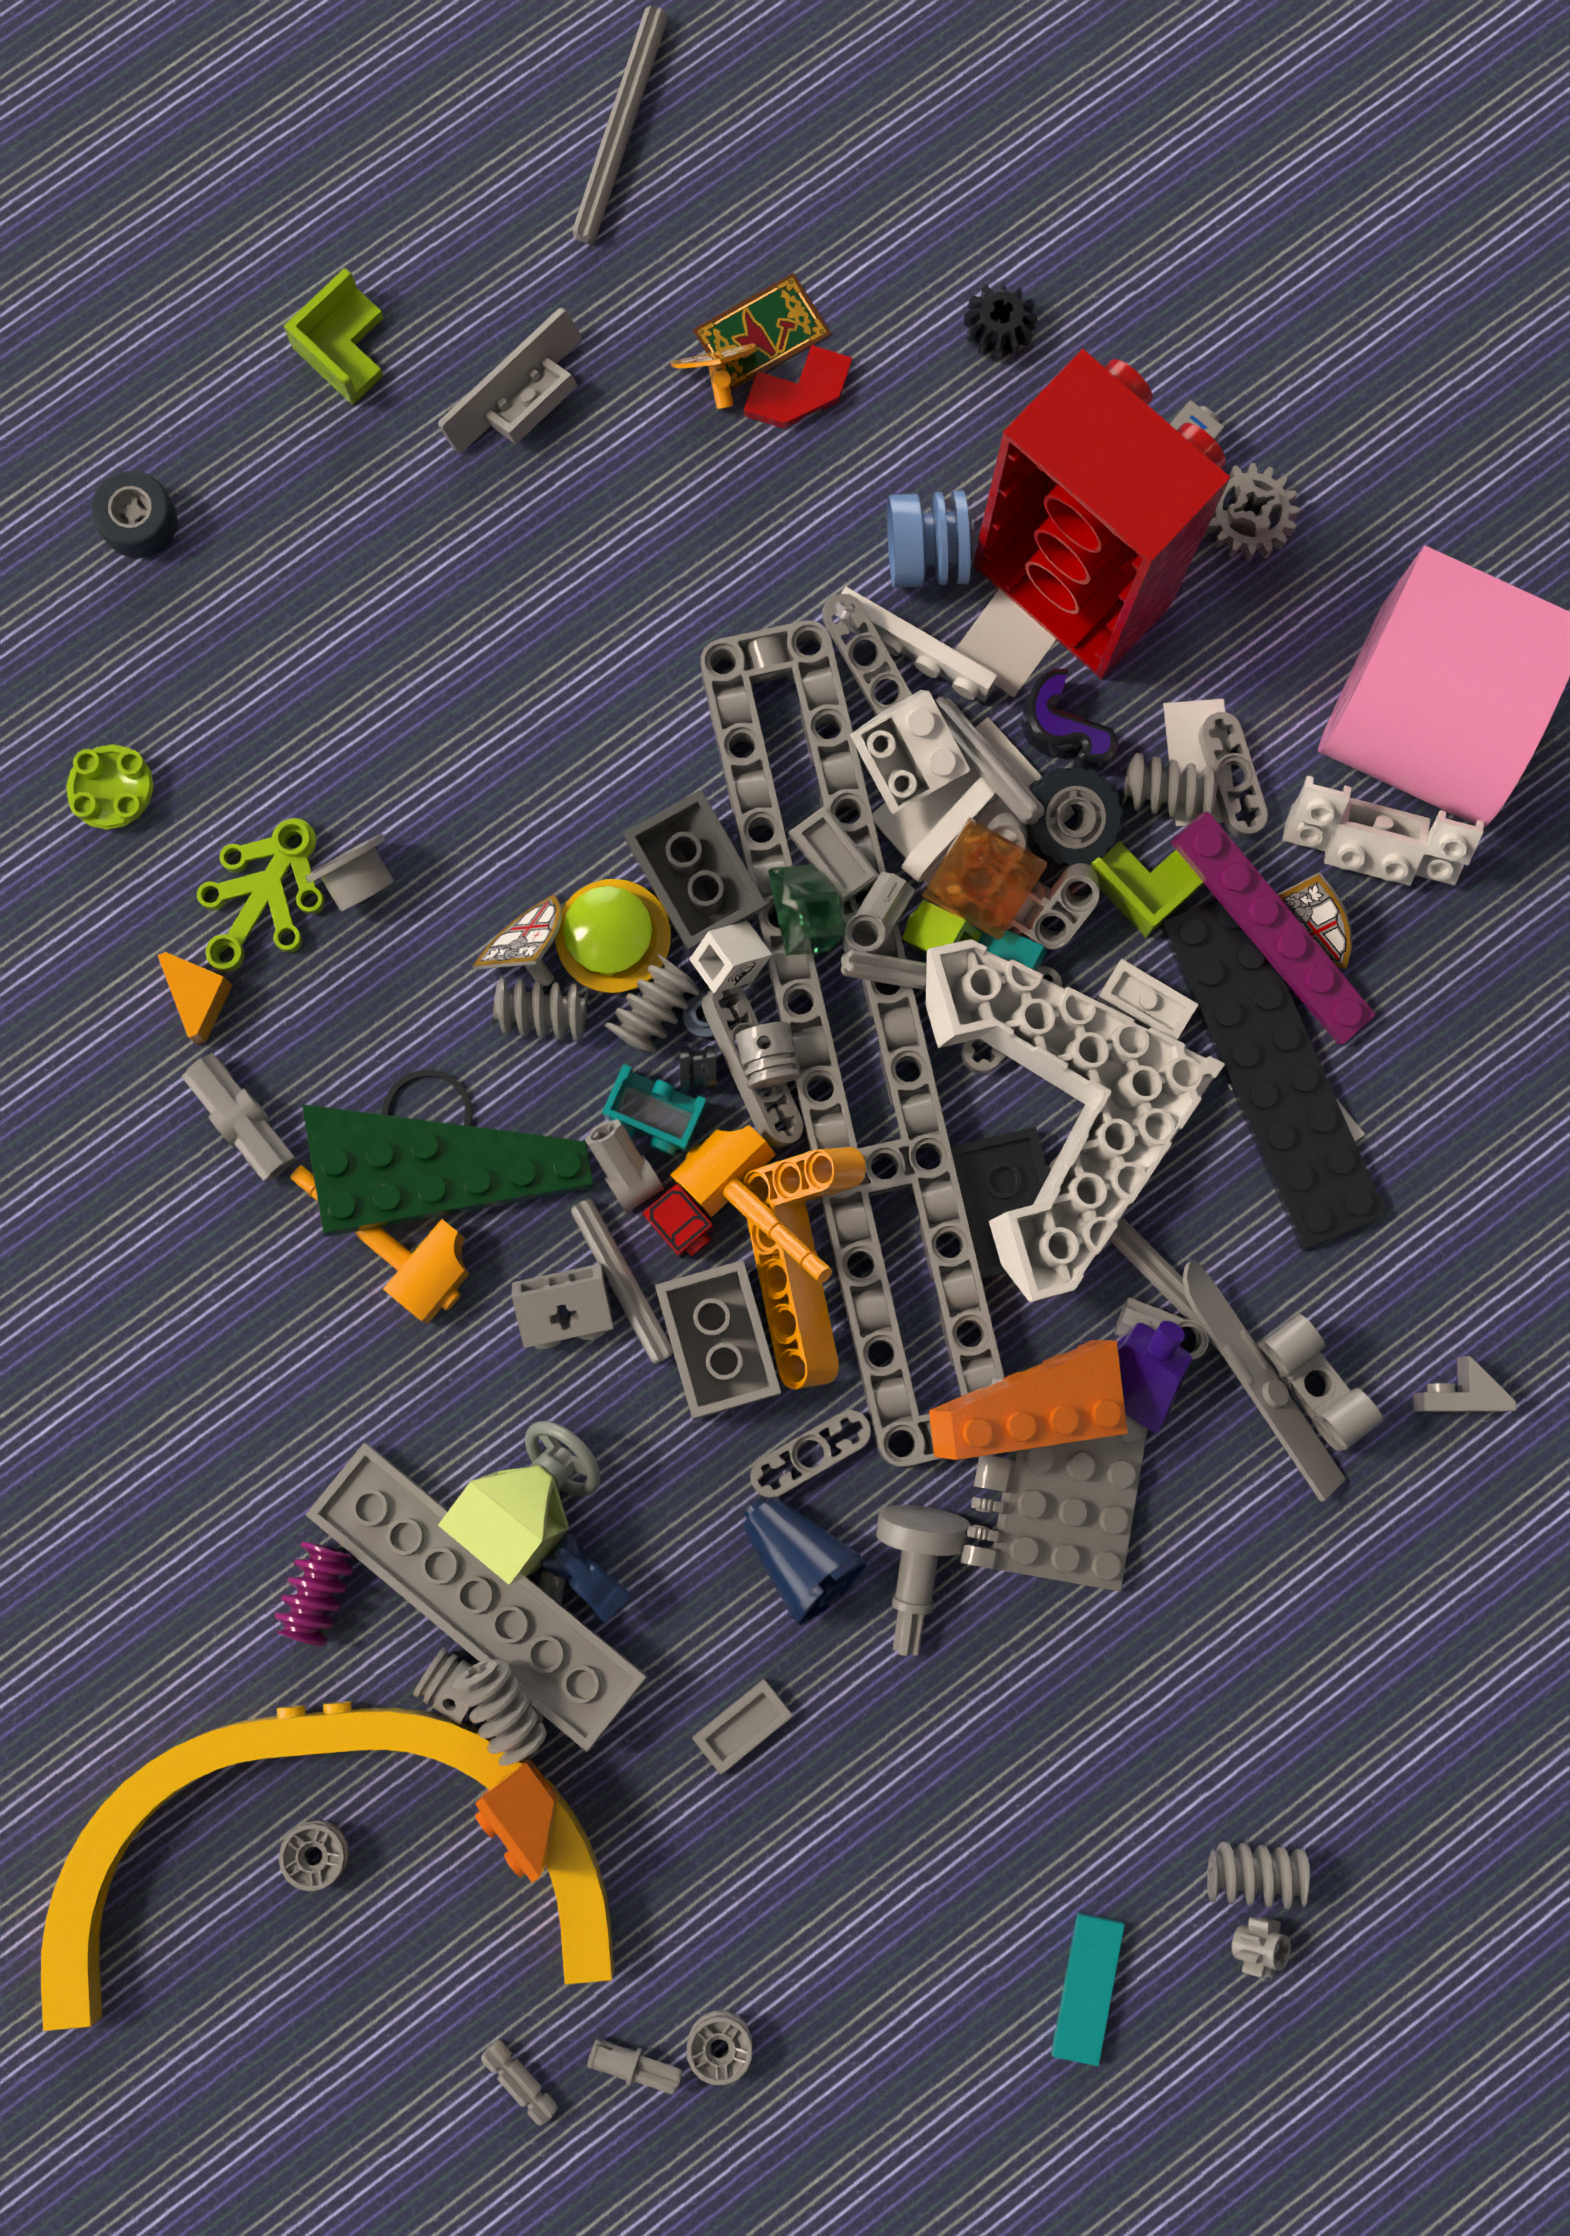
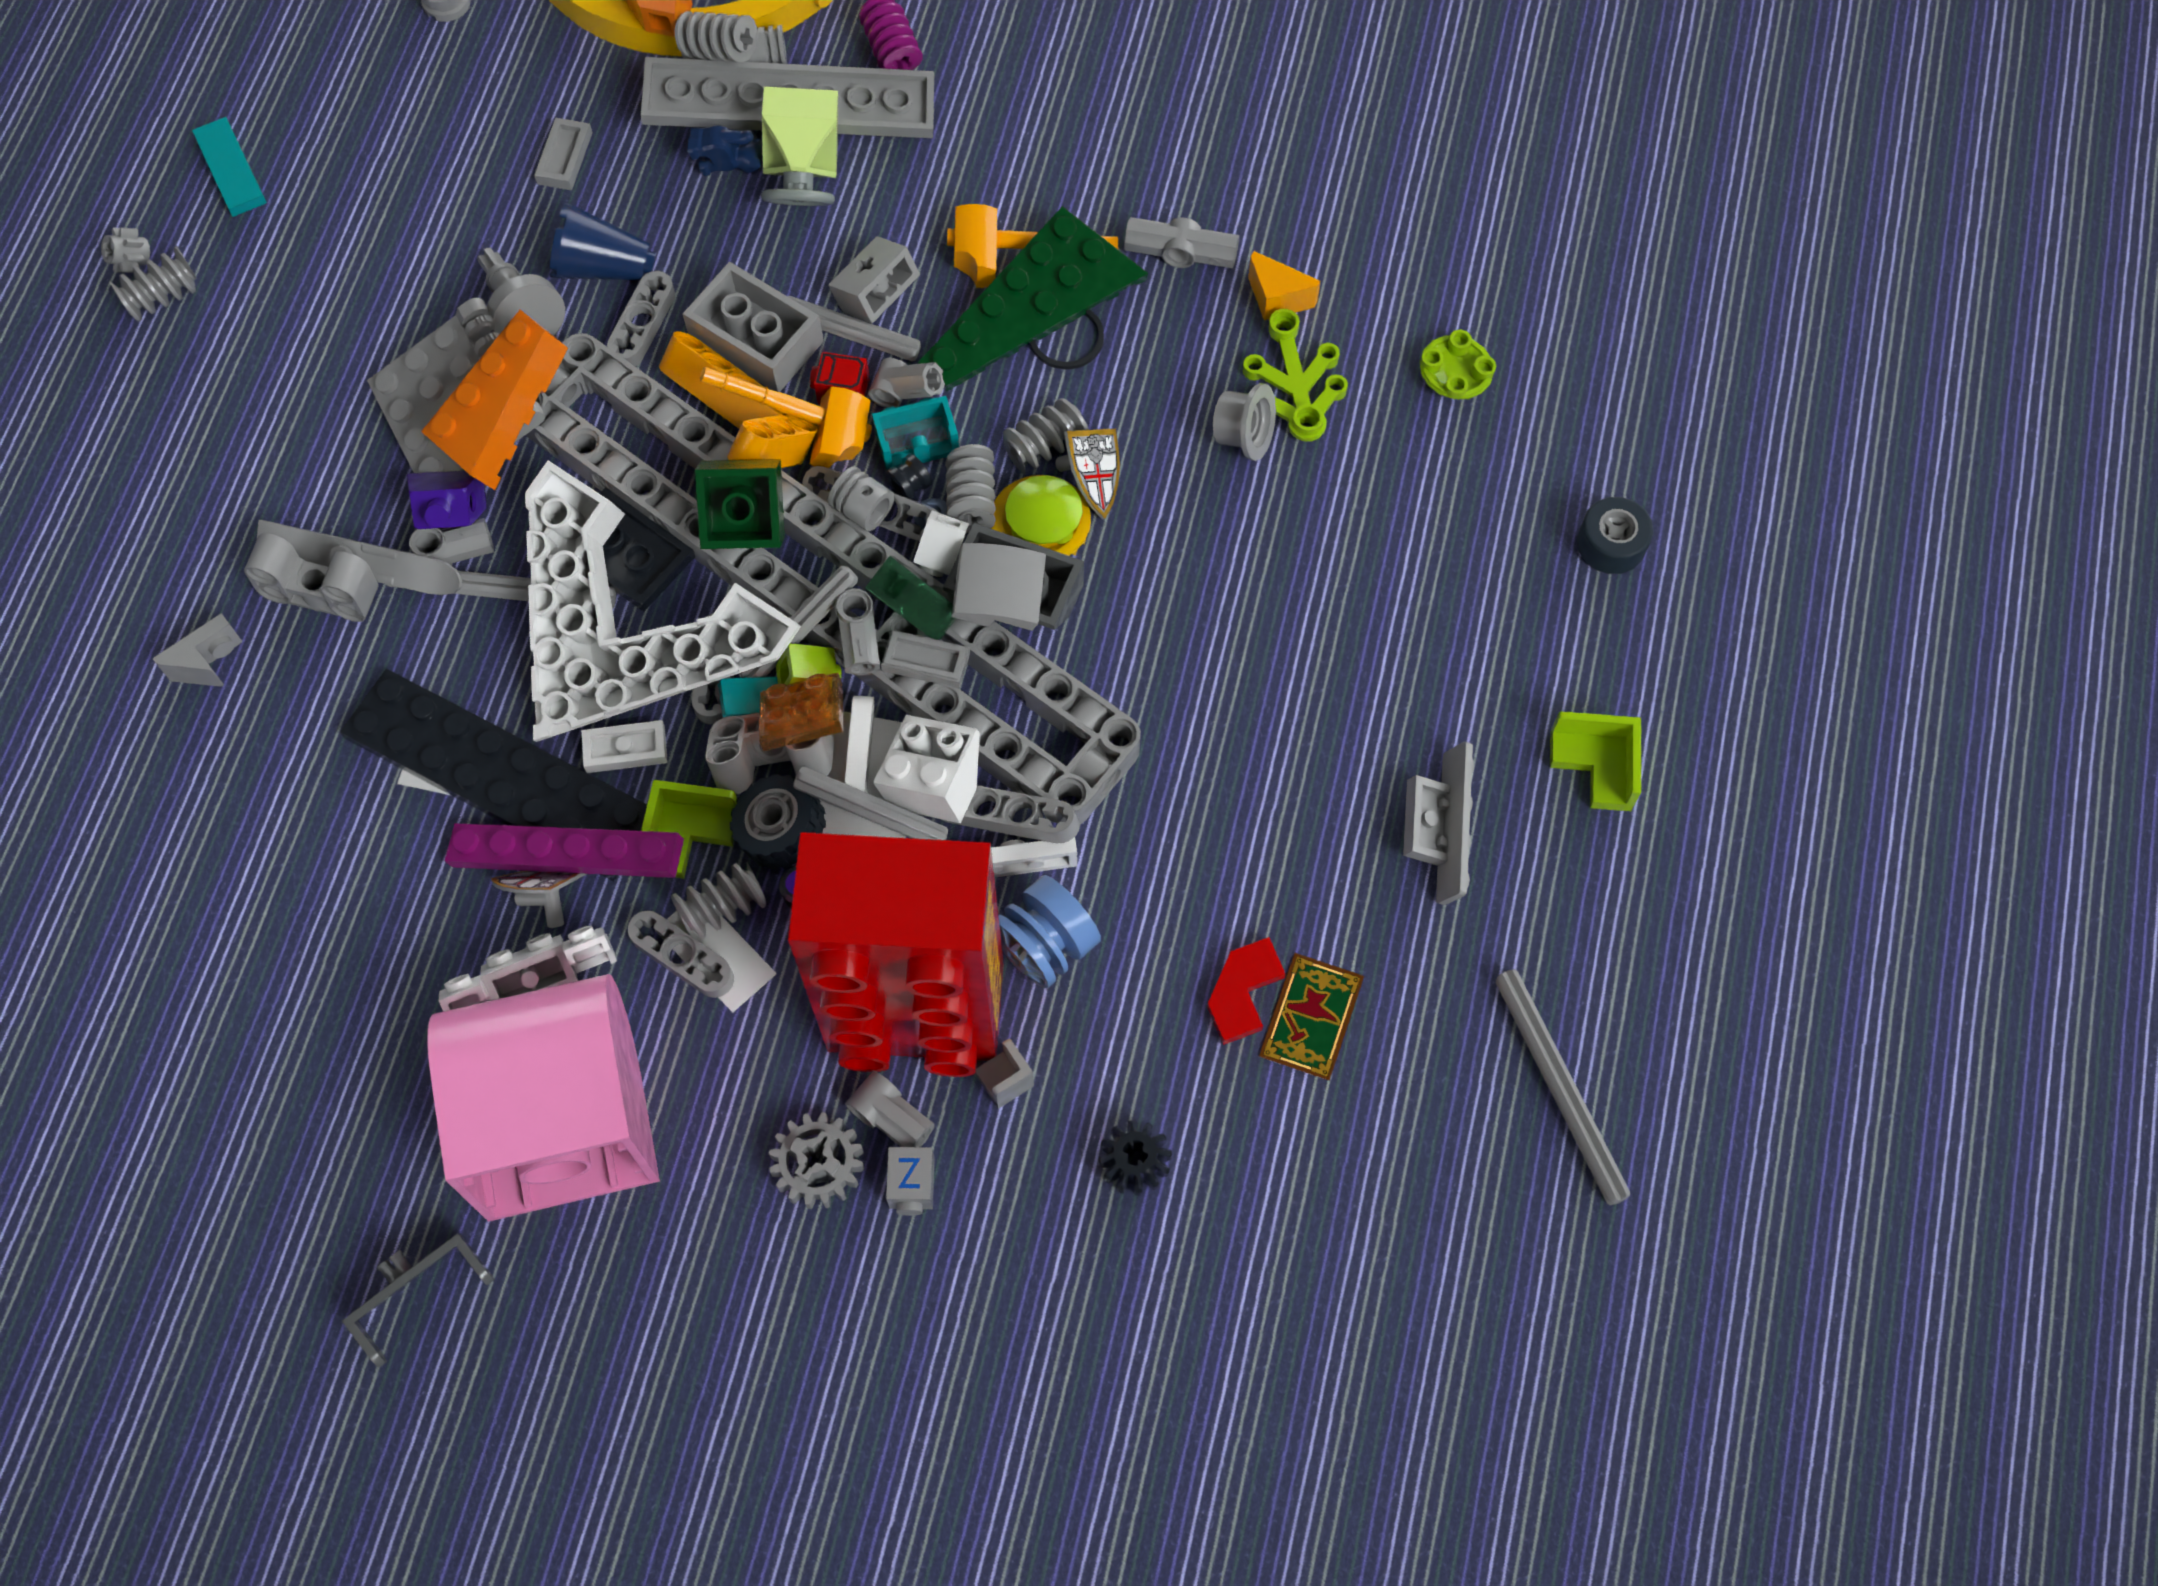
camera: 145 degrees right, 15 degrees down
light orange shield [670,343,757,409] -> none
none -> dark green brick [695,459,785,549]
none -> light grey slope [951,543,1046,631]

